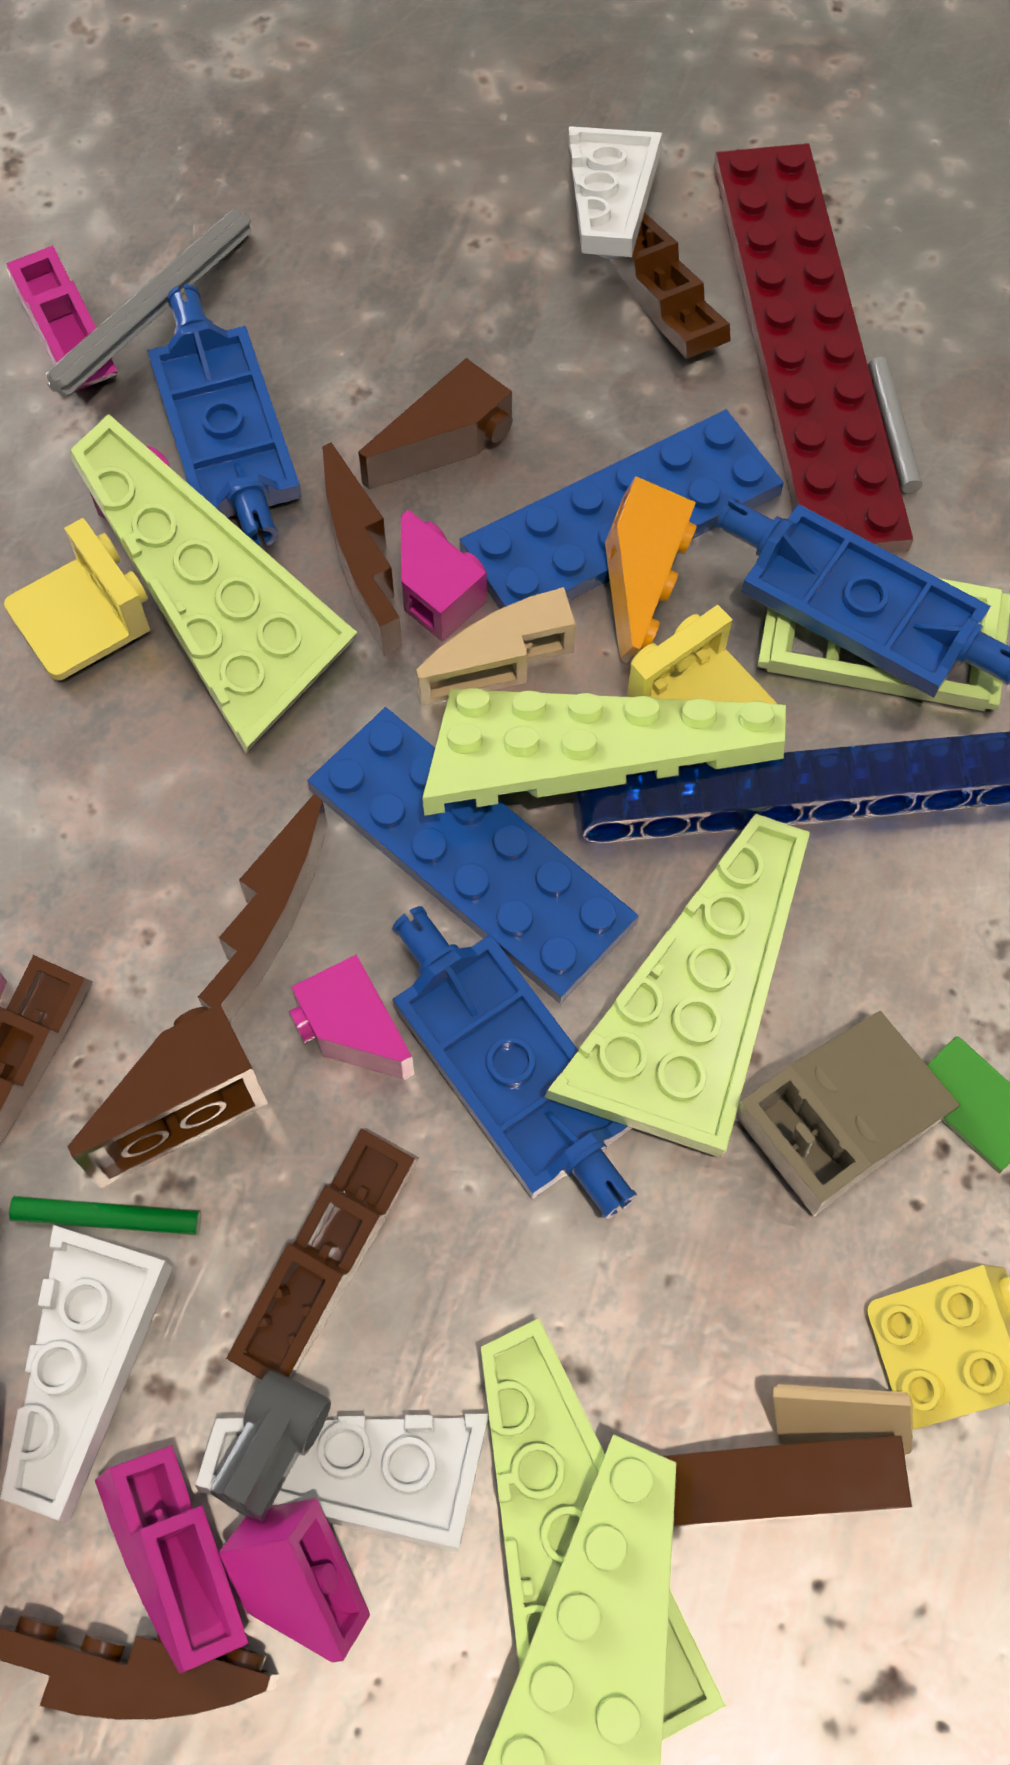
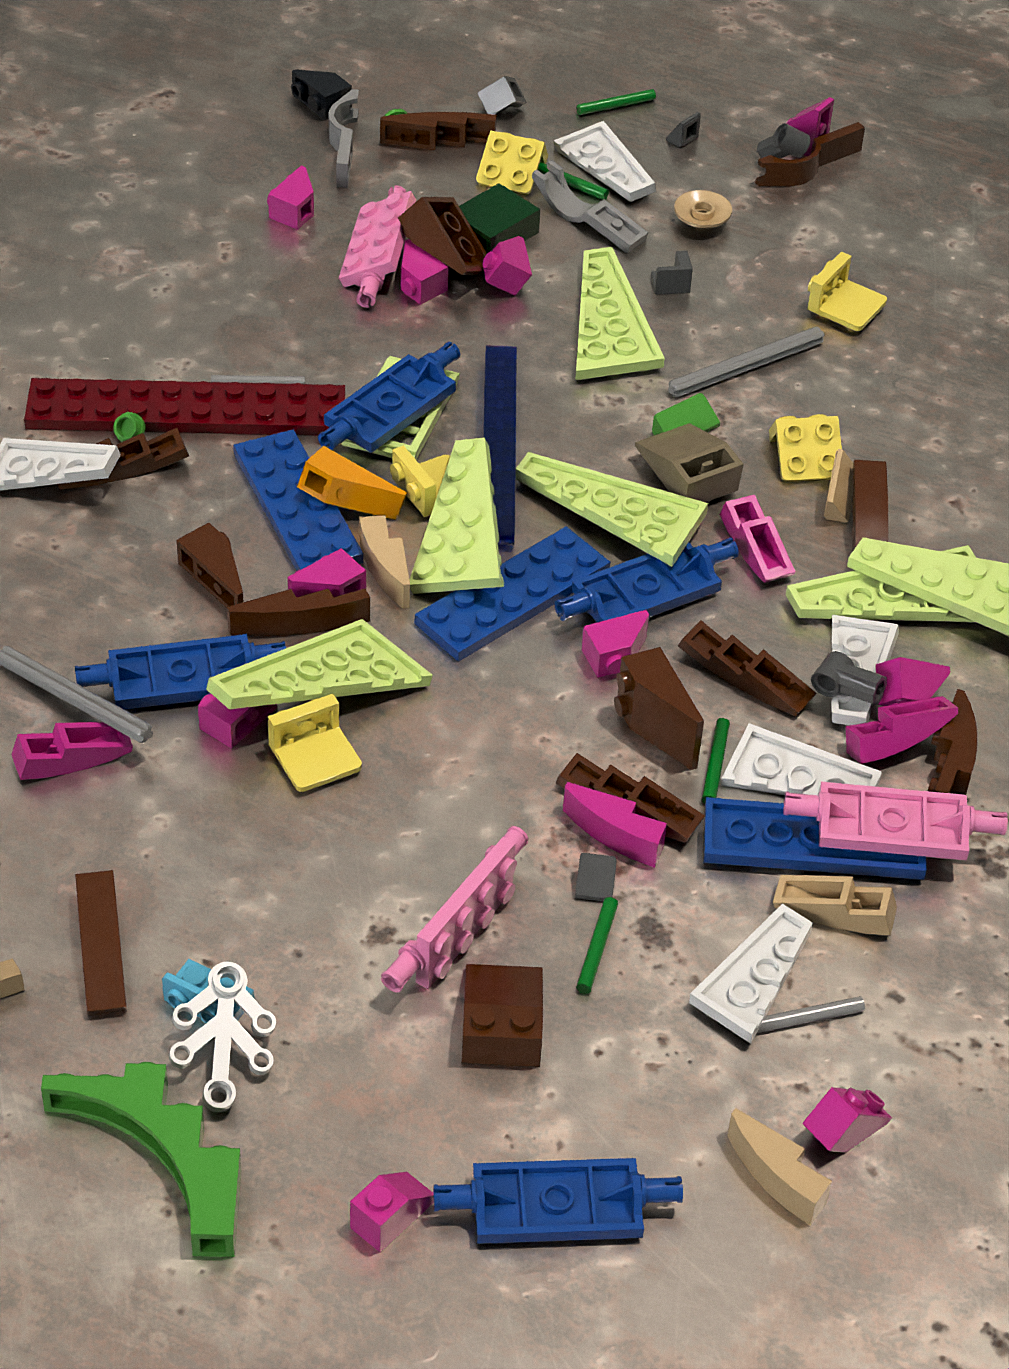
camera: 85 degrees left, 20 degrees down
reddish brown slope [198,794,328,1023] -> none
none -> bright green plate [113,412,145,442]
none -> dark pink slope [719,494,796,583]

